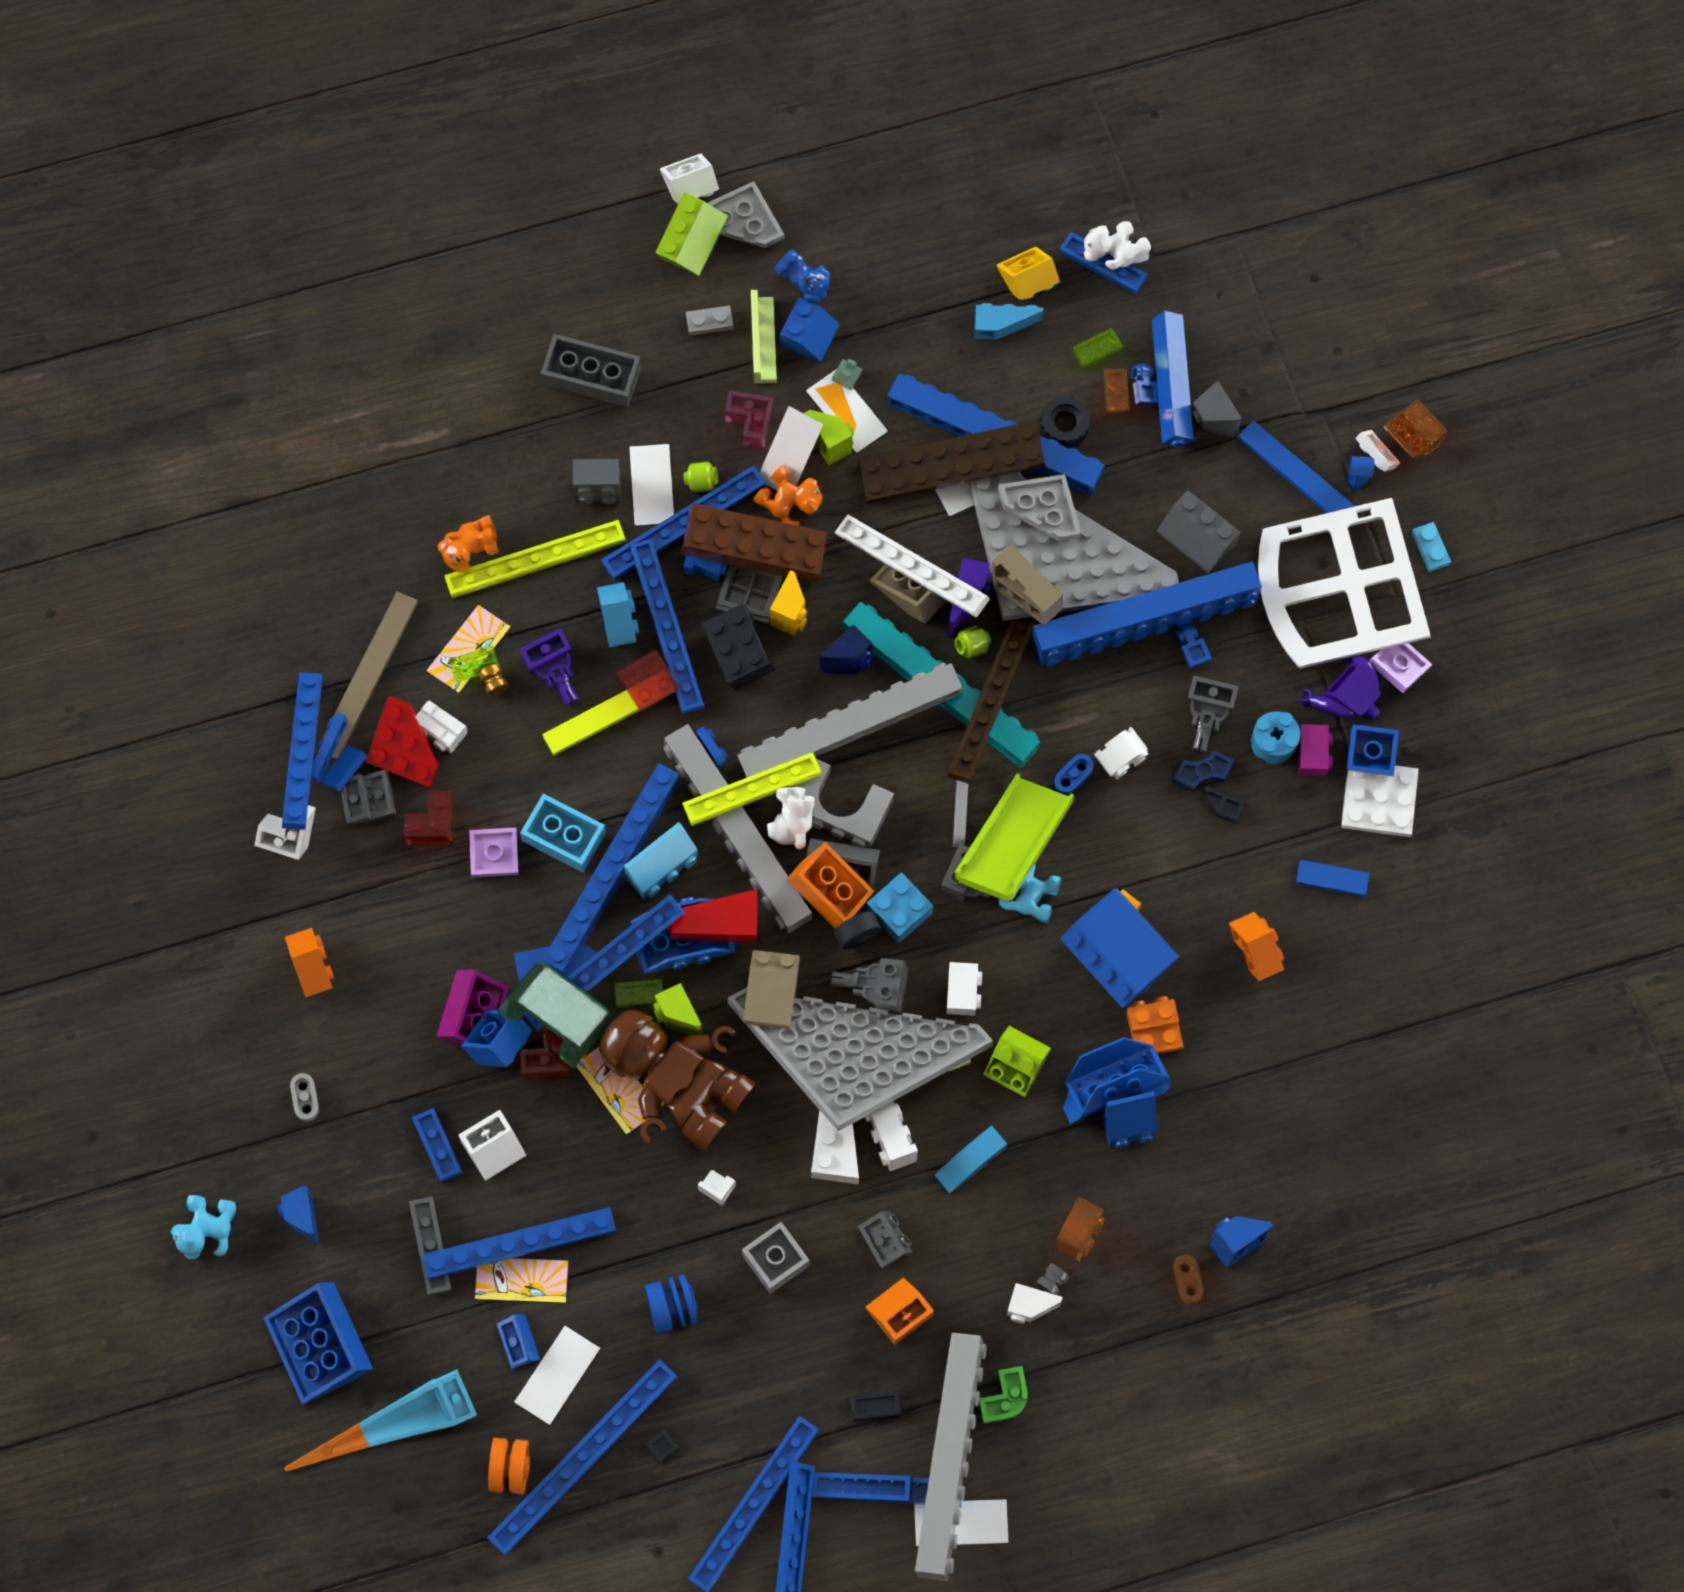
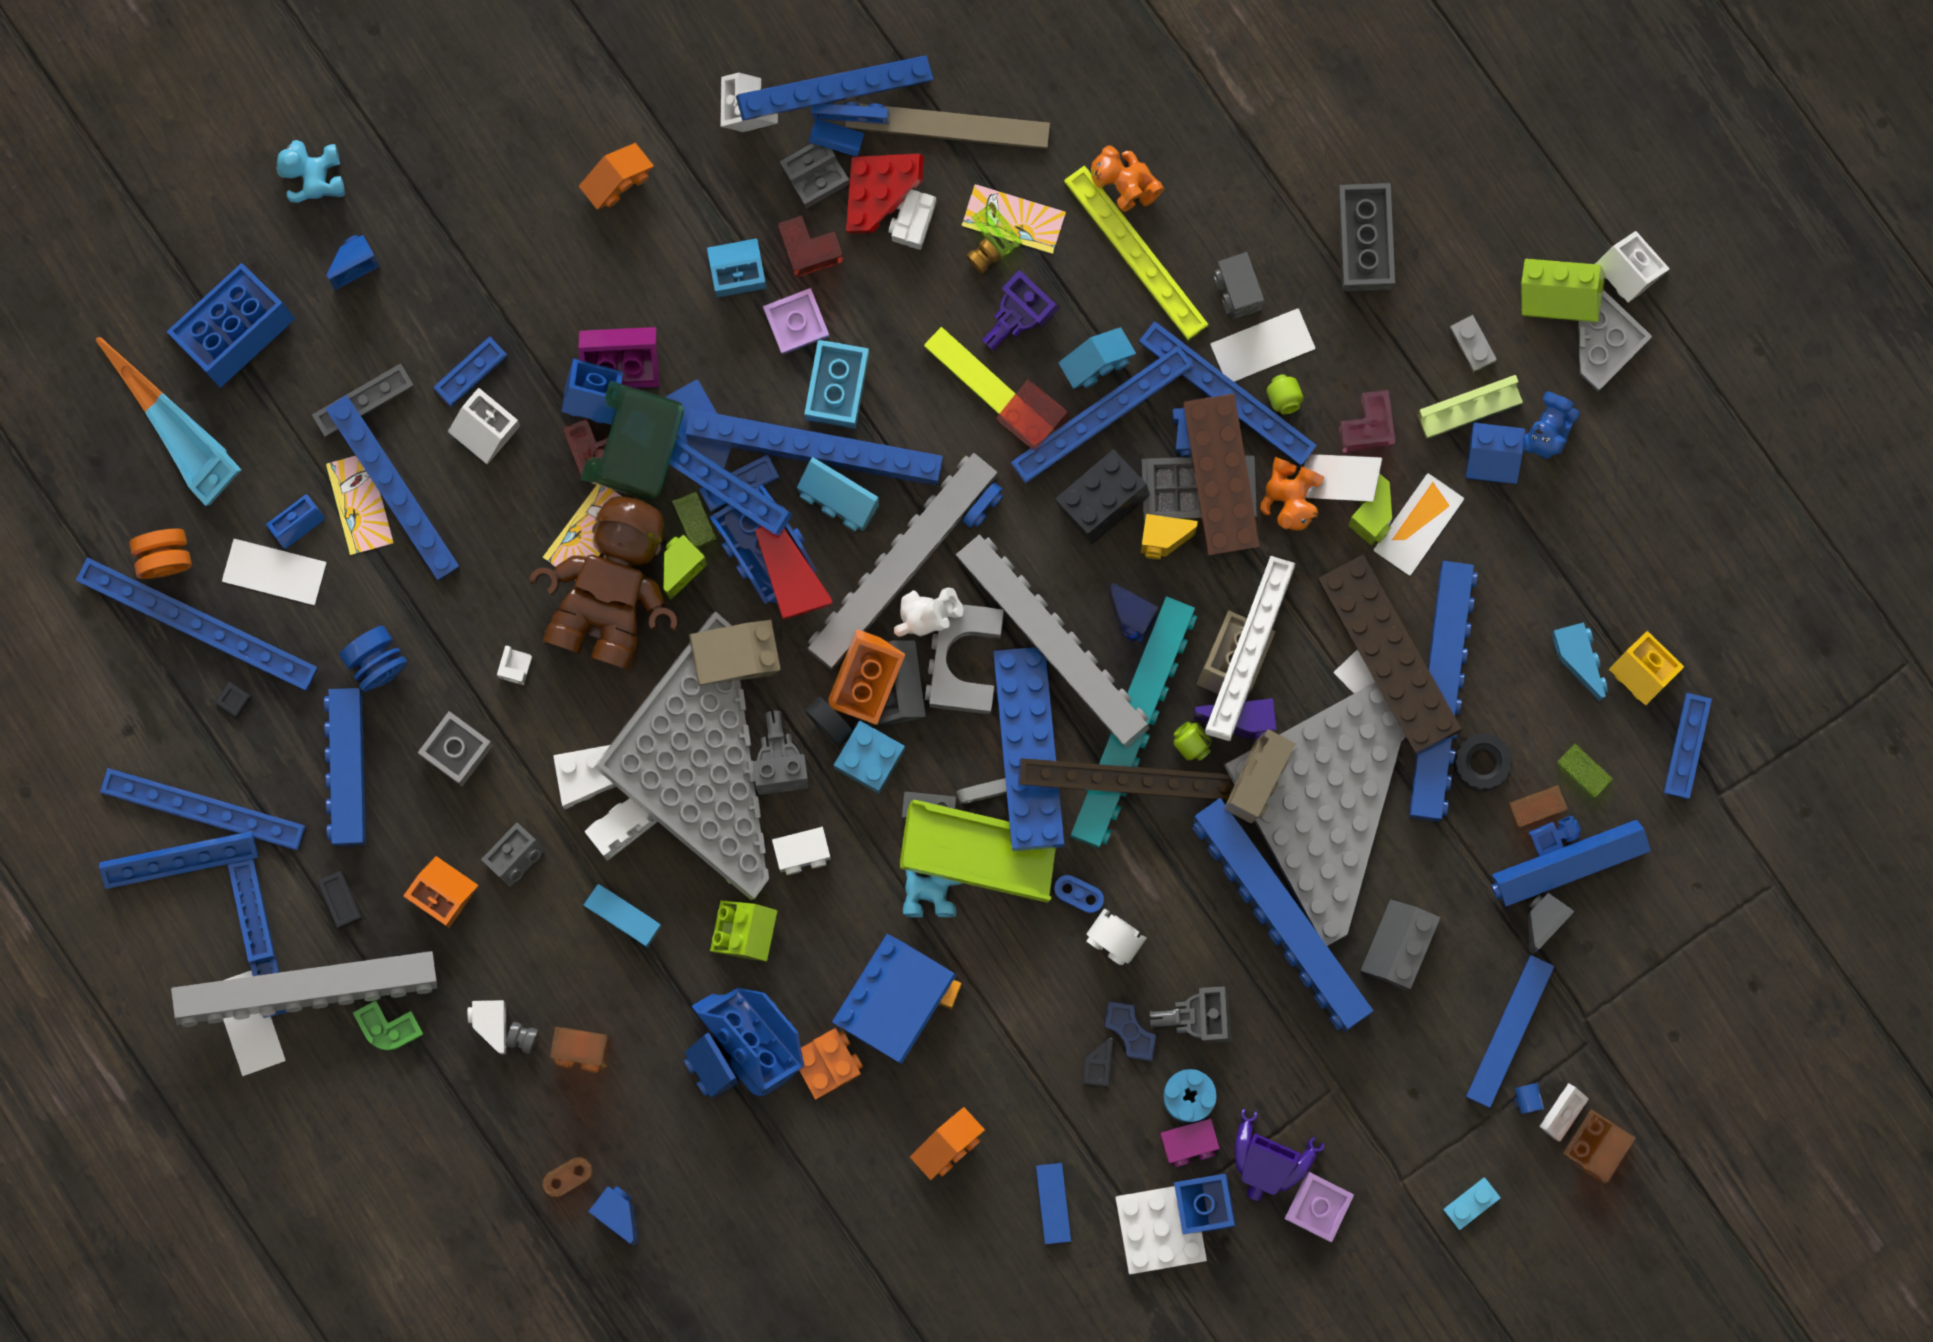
camera: 75 degrees right, 10 degrees up
light grey plate [290,1073,319,1122] -> none
neon yellow tile [683,752,822,826] -> none
sand green tile [832,359,863,391] -> none
light grey plate [998,474,1082,541] -> none
white animal [1084,221,1151,270] -> none
blue plate [1176,624,1212,669] -> none
white window [1258,498,1431,669] -> none
none -> blue brick [324,688,366,846]
none -> blue tile [699,454,779,513]
none -> dark azure slope [707,239,767,298]
none -> blue plate [993,647,1064,851]

